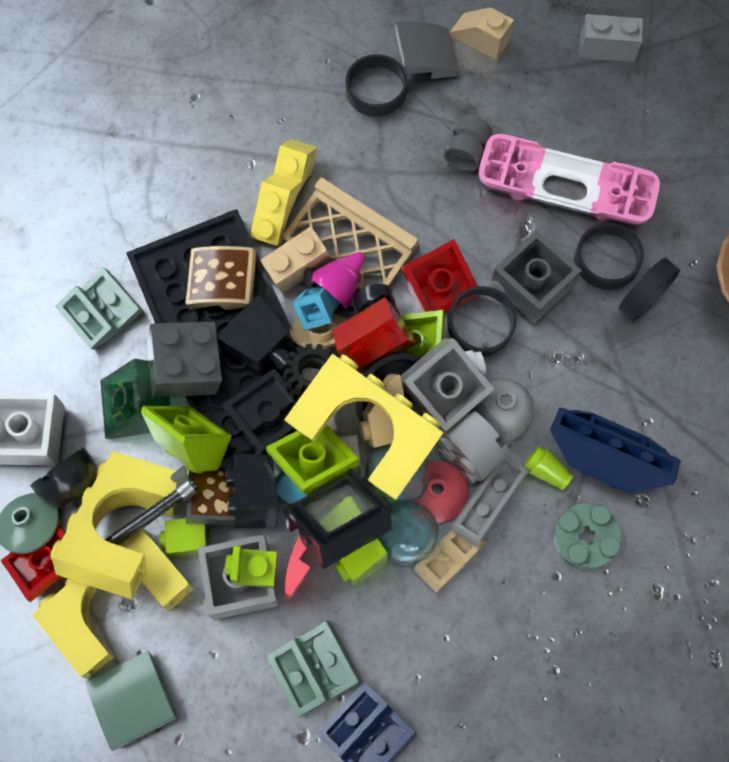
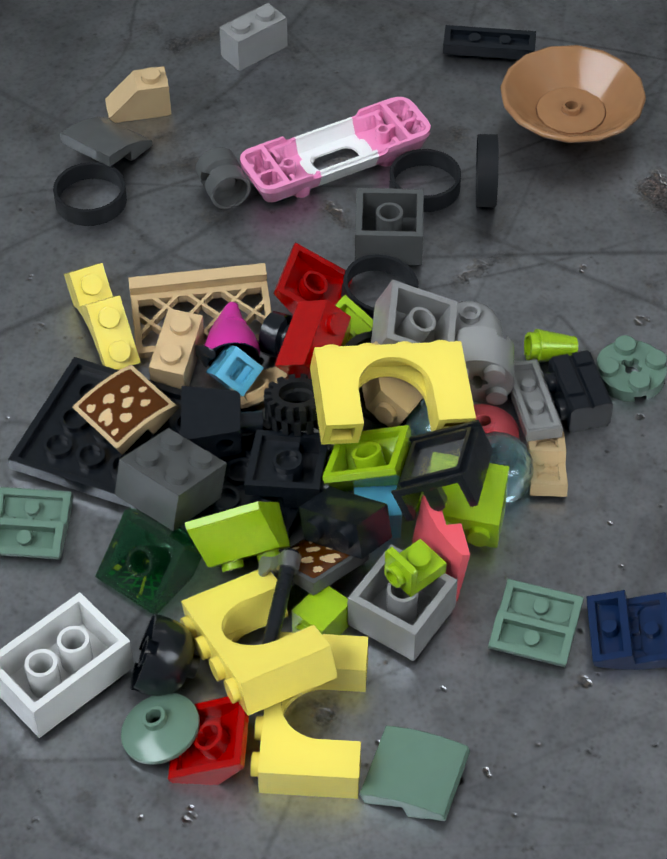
camera: 45 degrees left, 20 degrees down
dark blue wedge [550,407,681,493] -> none
none -> black brick [544,350,613,433]

